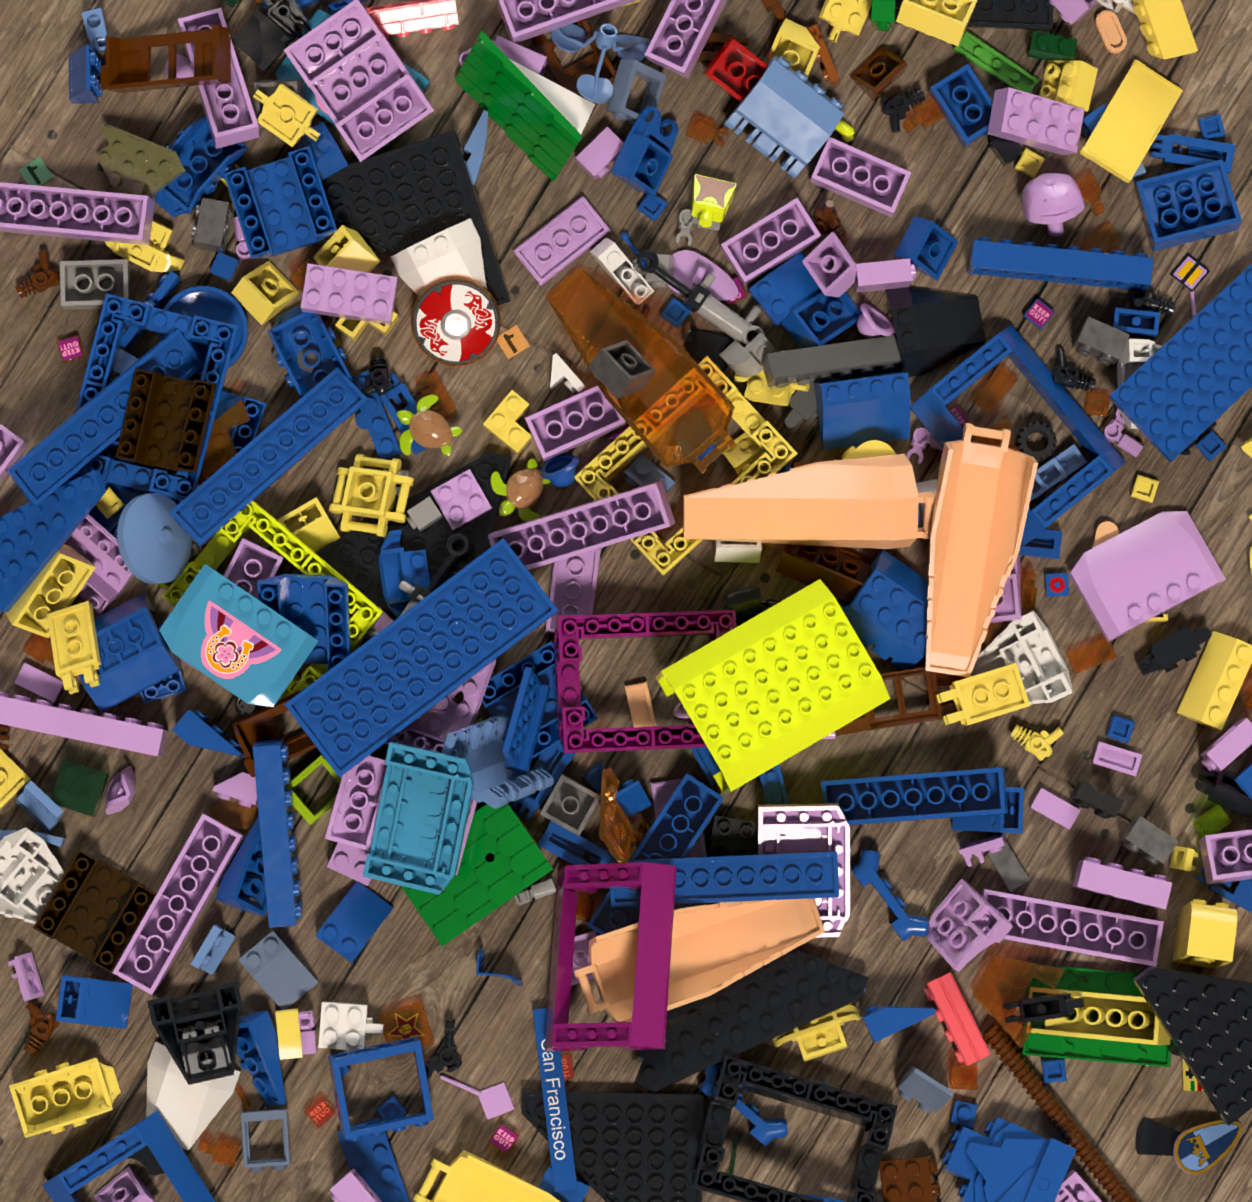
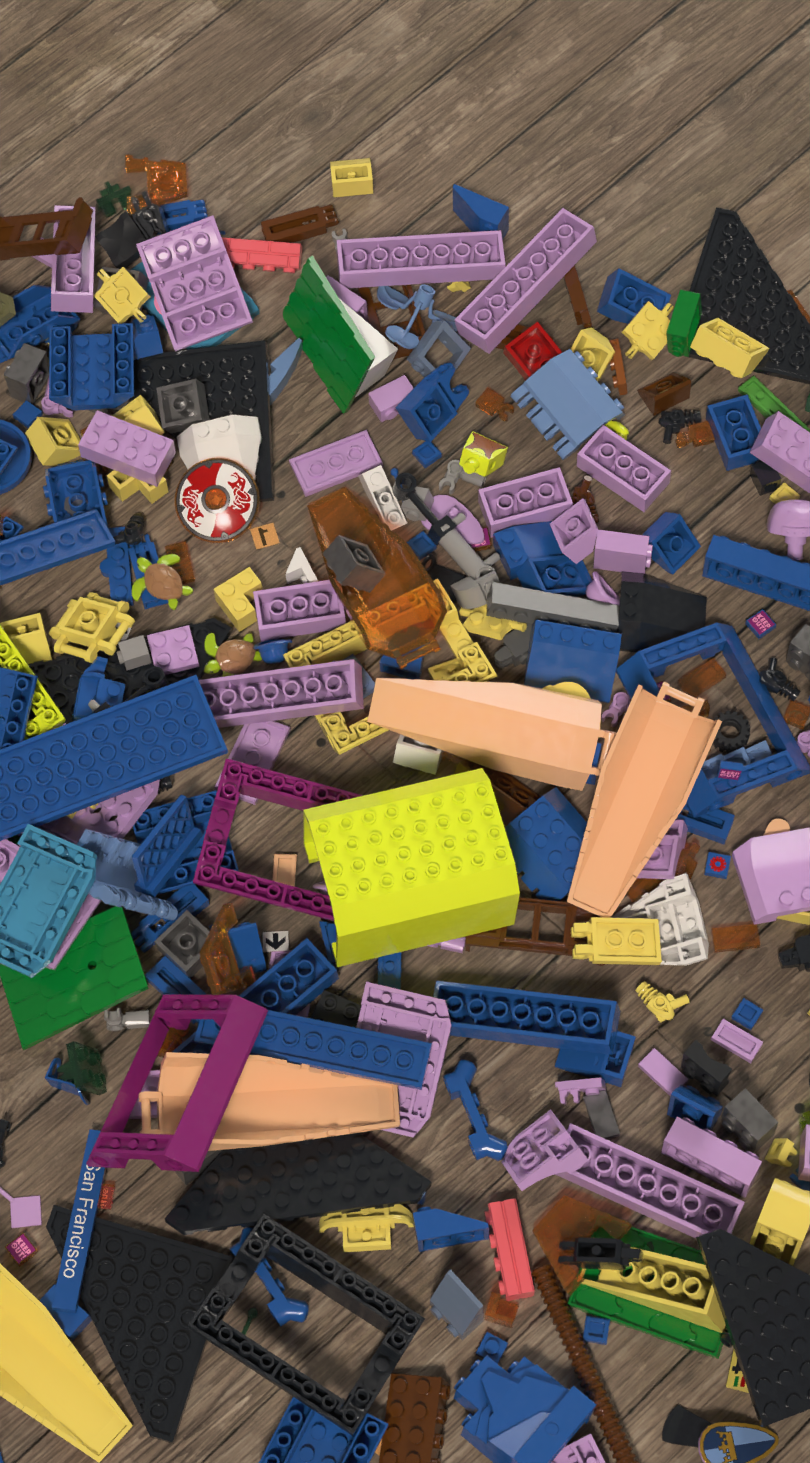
camera: 20 degrees right, 20 degrees down
none -> clear green plate [57,1041,107,1095]
none -> flat silver brick [156,379,209,434]
none -> white sticker [263,931,289,952]
none -> blue slope [667,1085,723,1131]
none -> tile [717,761,743,781]

